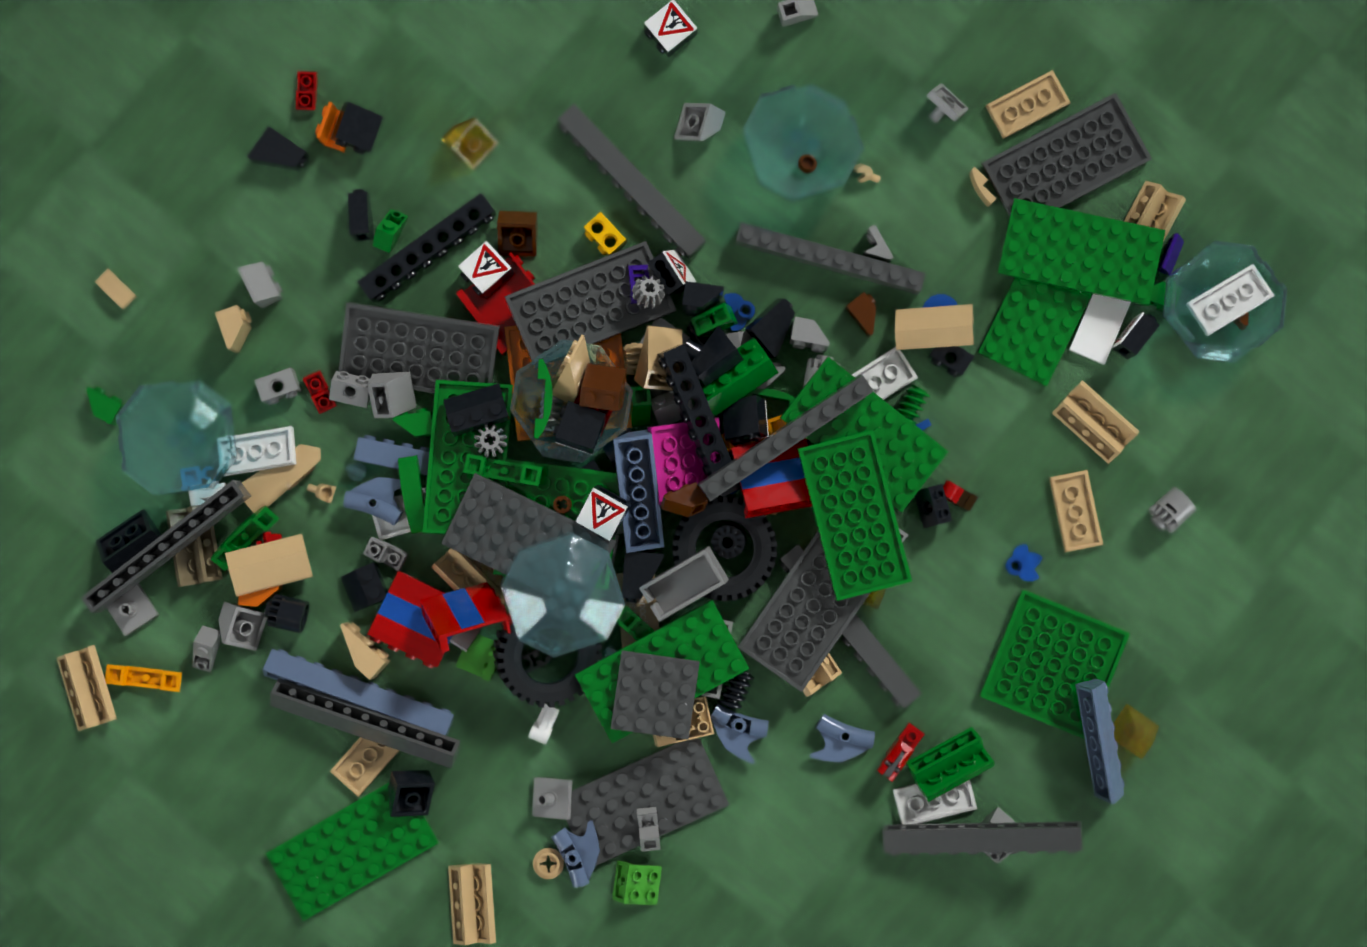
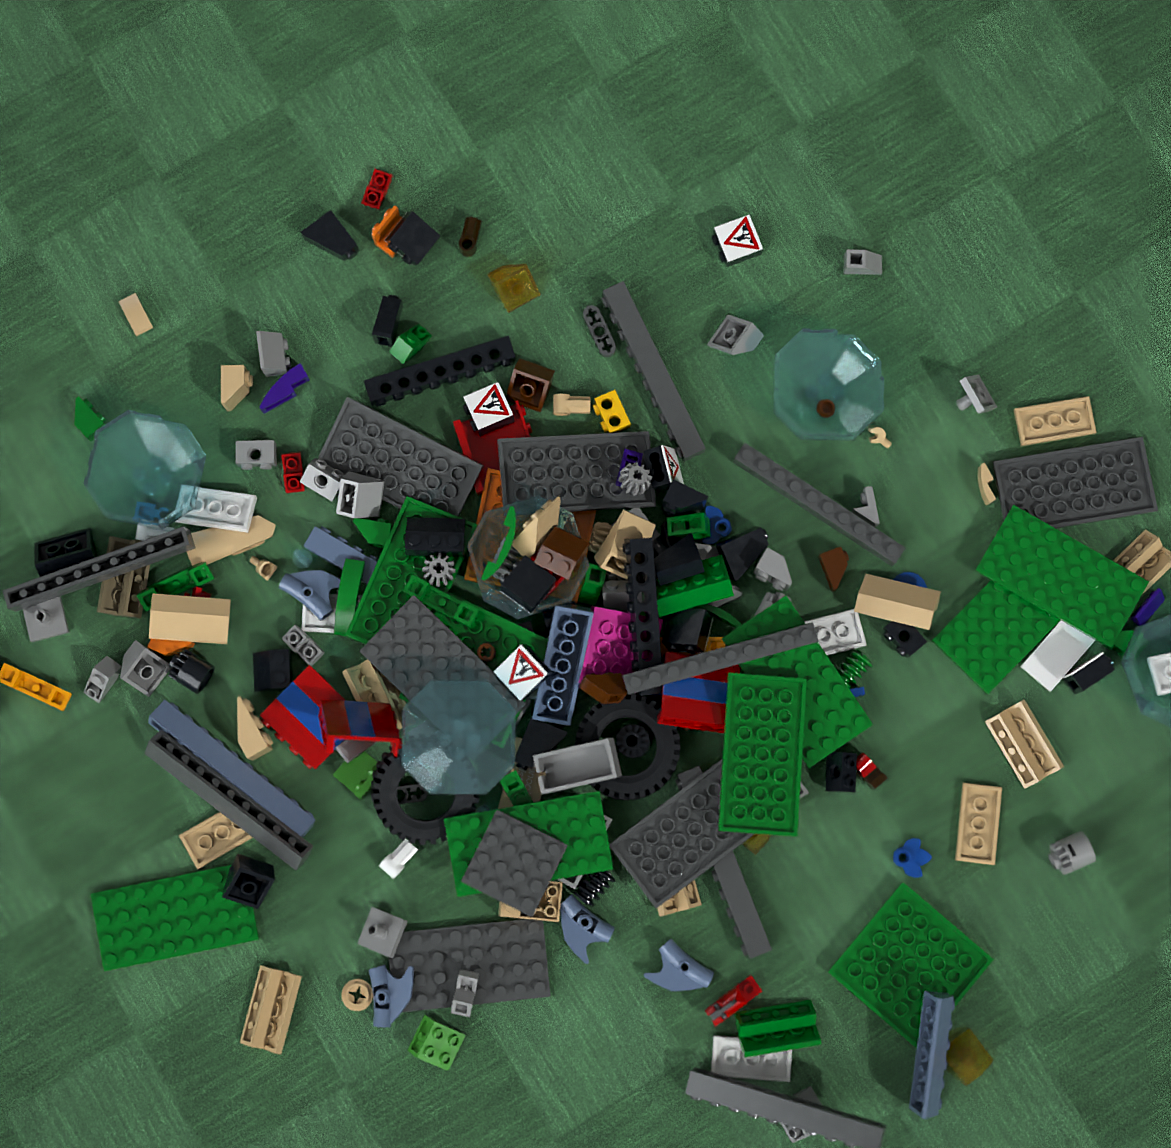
camera: 20 degrees right, 5 degrees down
none -> dark purple slope [259,363,310,414]
none -> dark brown piece [459,216,482,257]
none -> tan piece [553,394,590,416]
none -> dark grey beam [583,305,616,358]

